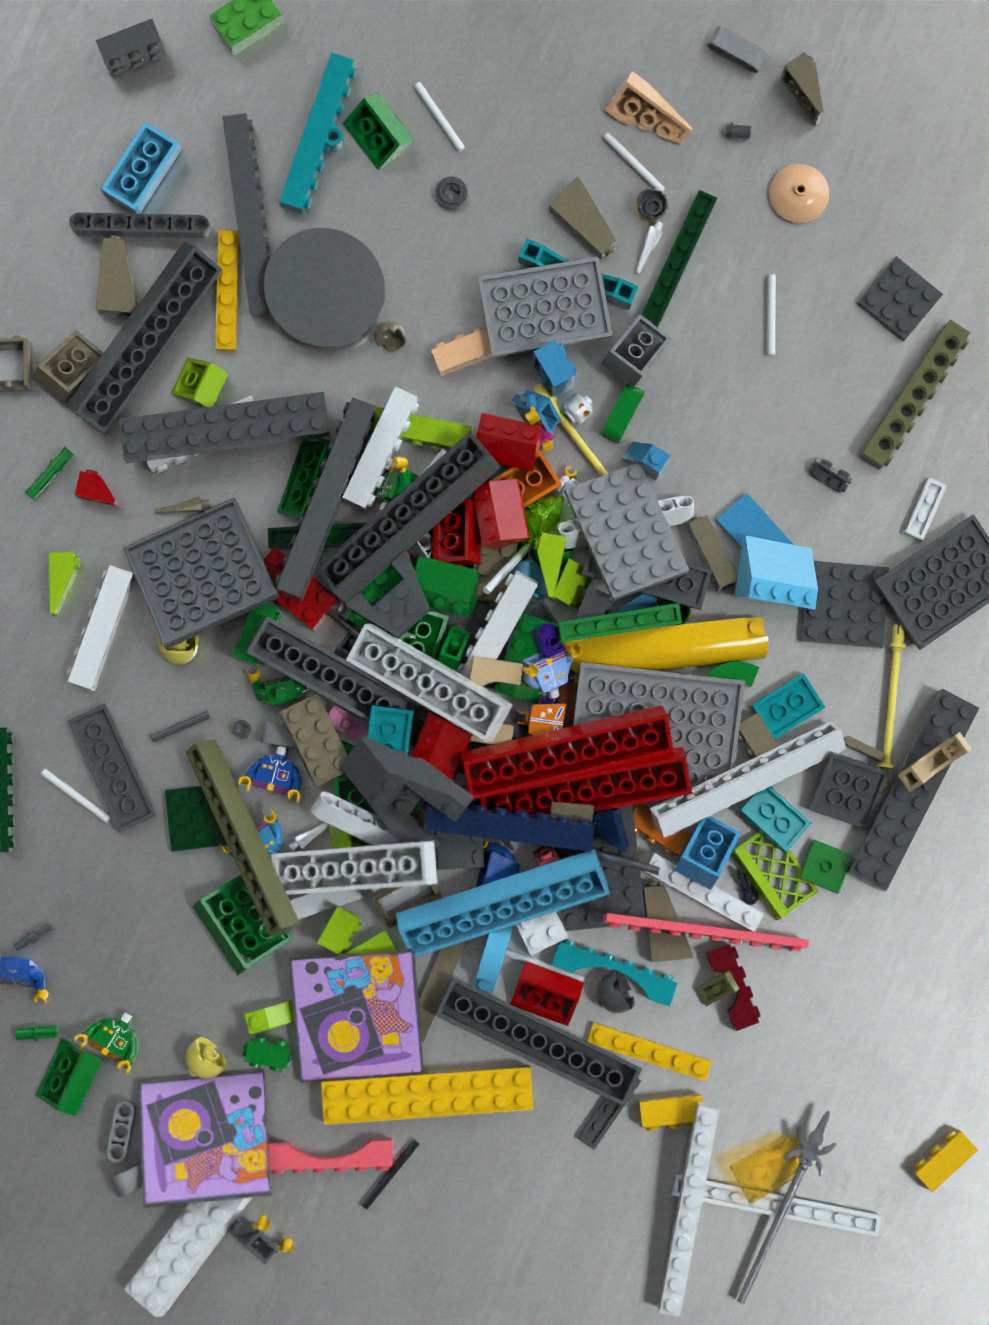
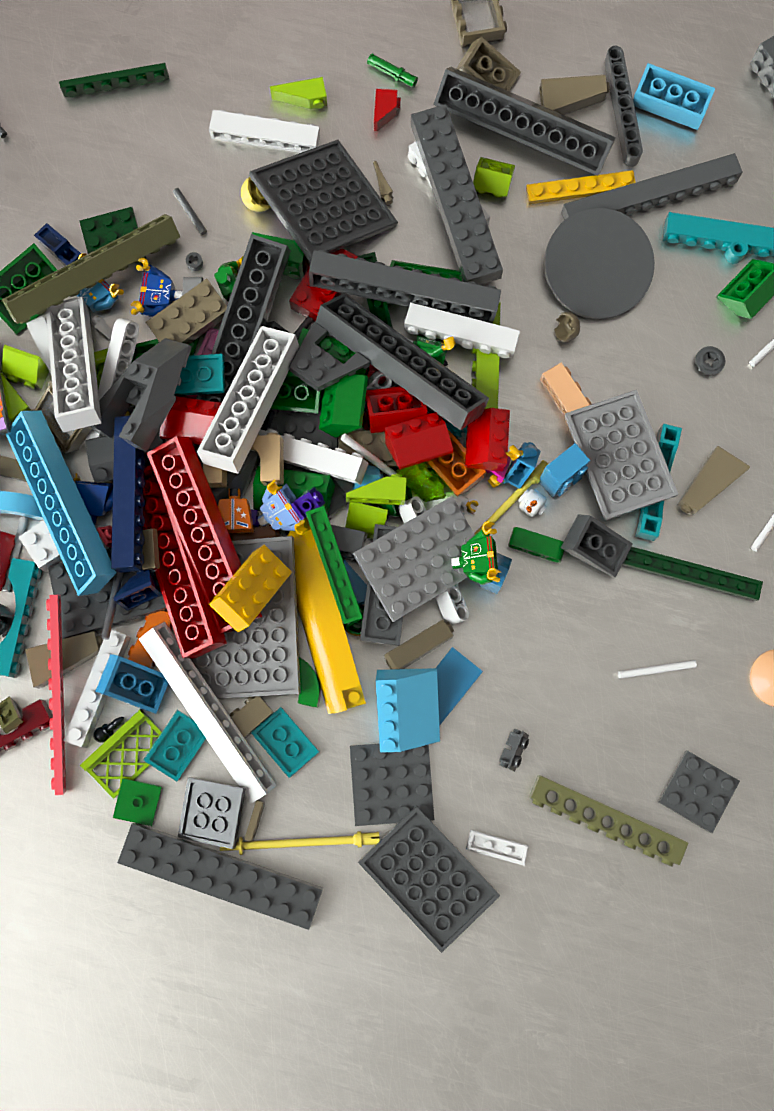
camera: 85 degrees right, 5 degrees down
white bar [40,769,111,823] -> none
dark grey plate [68,703,157,833] -> none
green slope [437,625,471,671] -> none
dark grey hair [636,187,669,221] -> none
white piece [636,220,663,274] -> none
tan arch [898,732,972,792] -> none
none -> dark blue slope [34,223,82,266]
none -> yellow brick [209,544,292,632]
none -> green torso [451,521,501,585]

